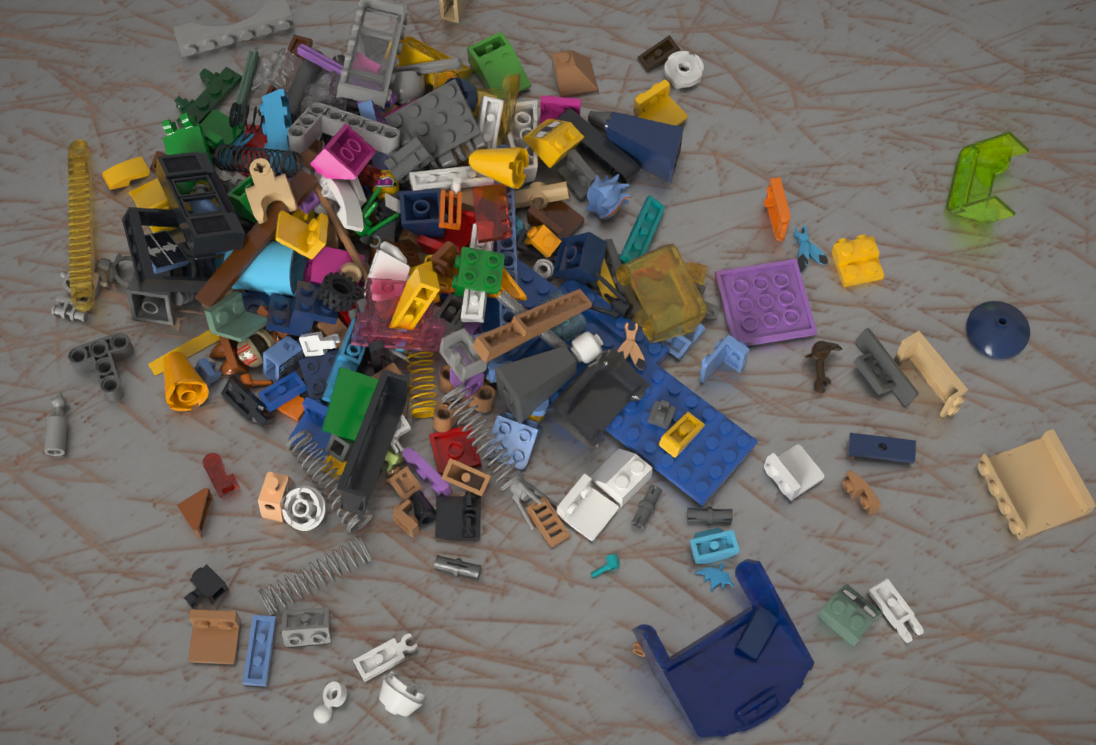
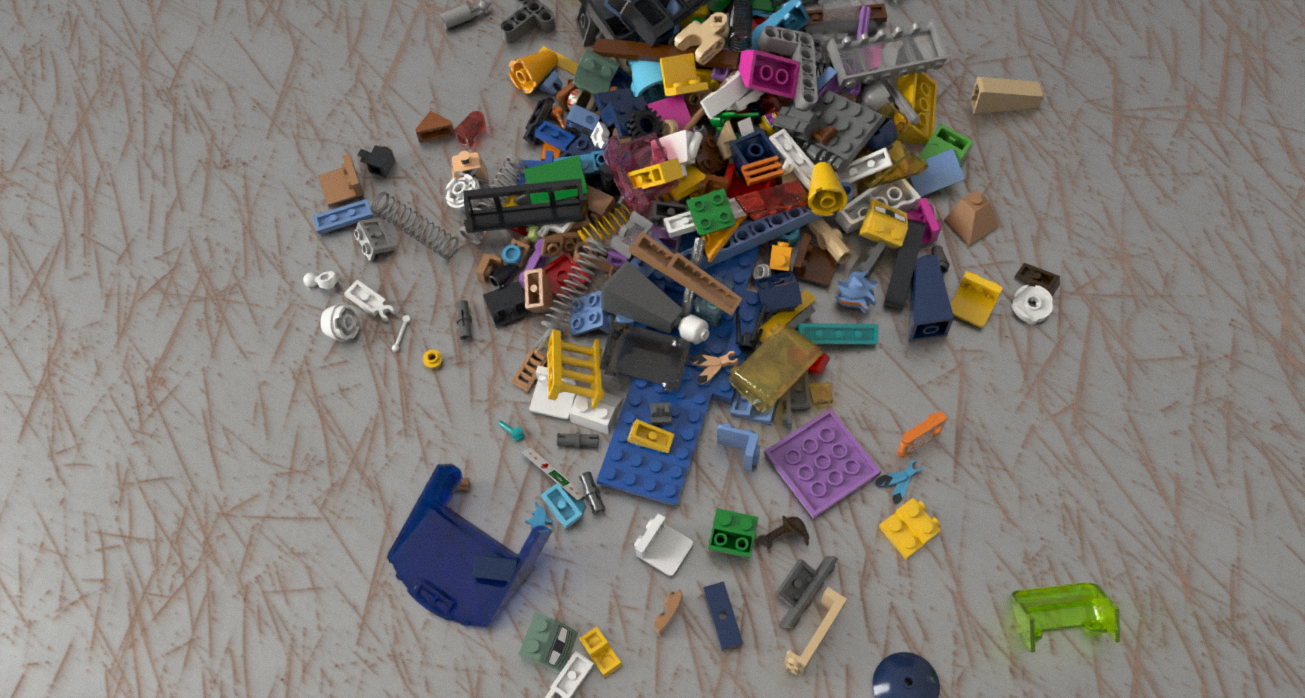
camera: 70 degrees right, 0 degrees up
none -> white hinge [392,315,411,352]
none -> yellow plate [423,349,443,369]
none -> dark azure tile [502,244,523,265]
none -> white sticker [521,448,584,500]
none -> medium nougat slope [541,232,580,256]
none -> yellow fence [547,329,604,409]
none -> yellow slope [579,626,623,678]
none -> green slope [708,508,759,558]
none -> tan tile [717,121,737,160]
none -> reddish brown tile [811,126,838,146]
none -> medium blue piece [907,149,965,197]

